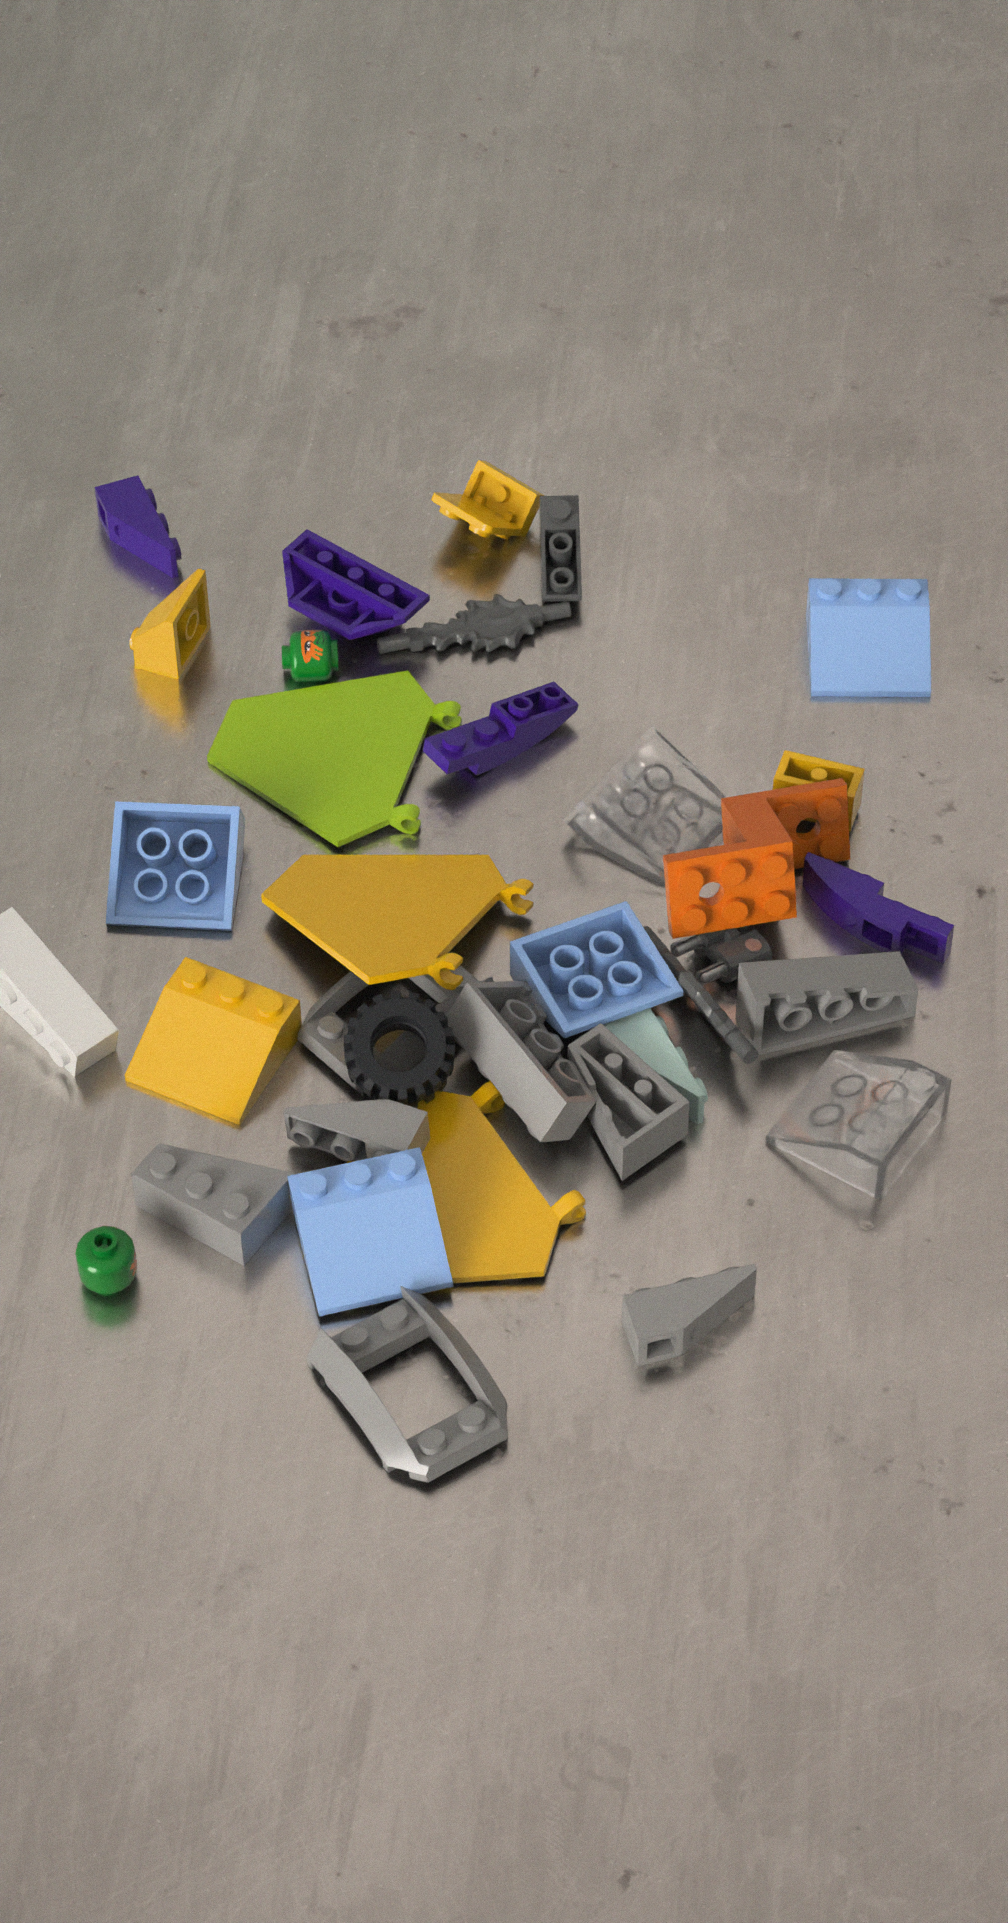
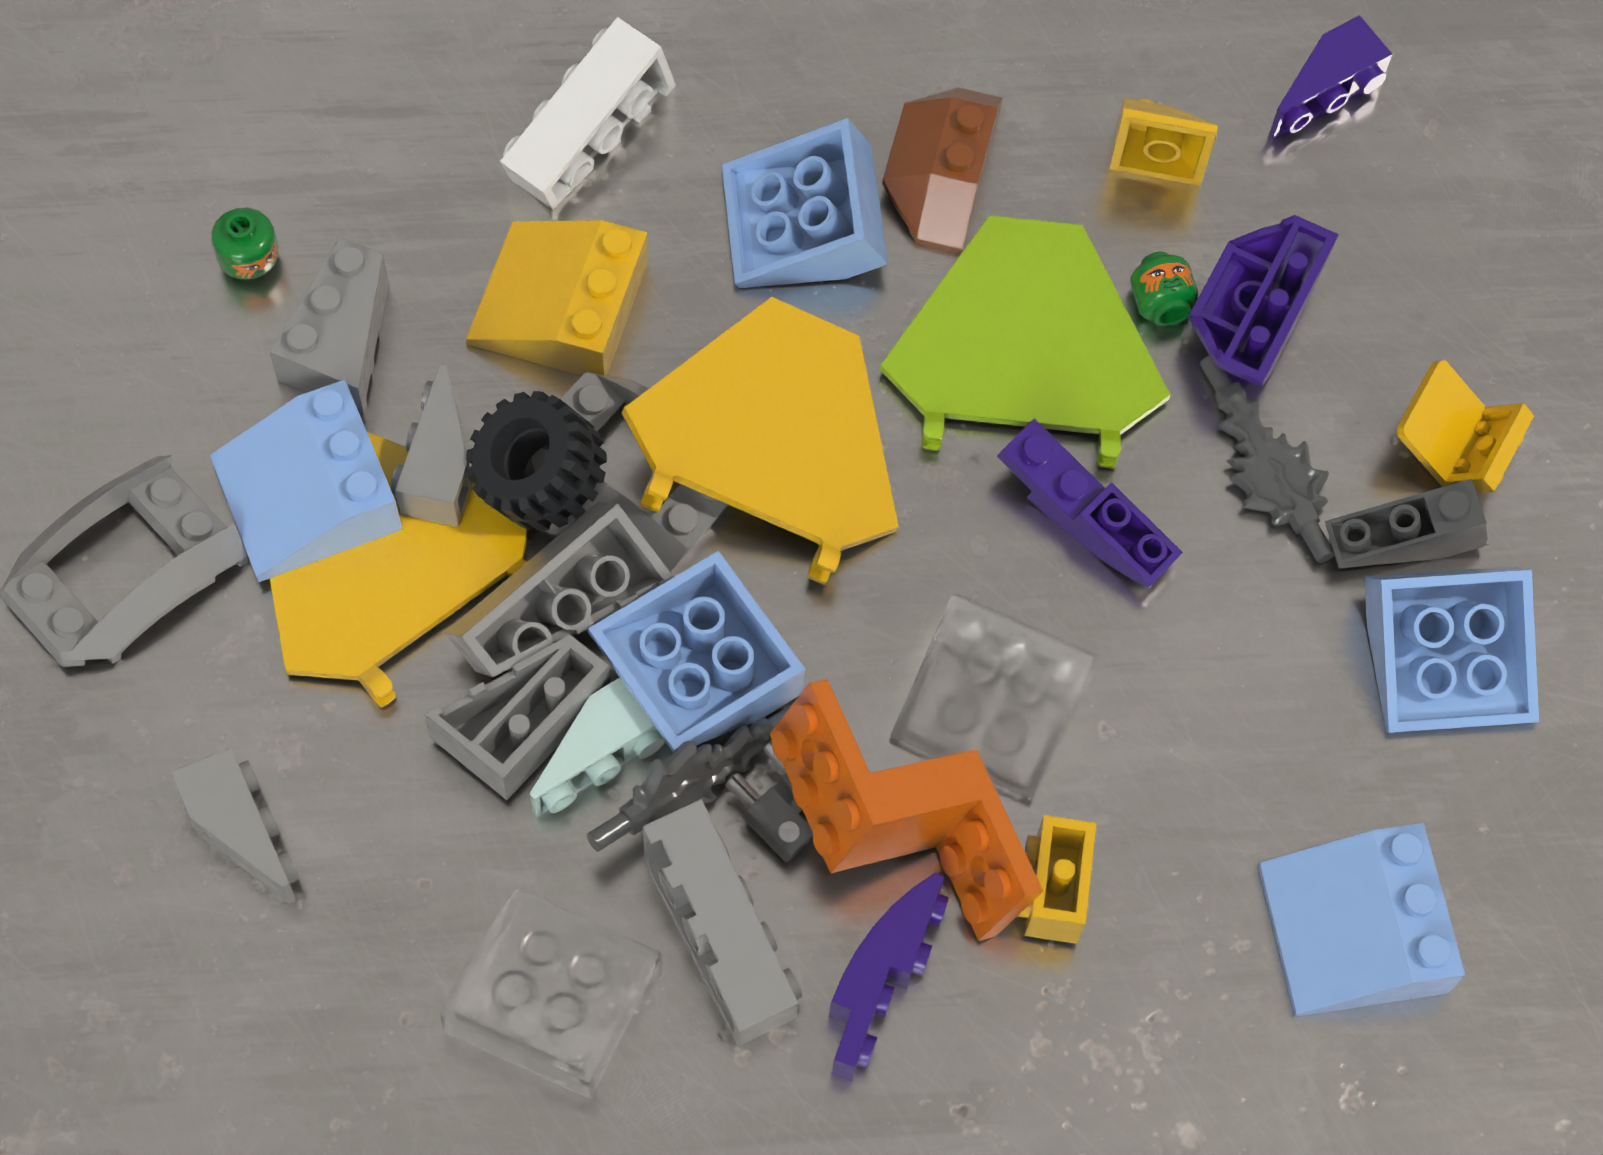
camera: 75 degrees right, 15 degrees up
none -> dark orange wedge [882,87,1003,254]
none -> light blue slope [1364,567,1539,733]

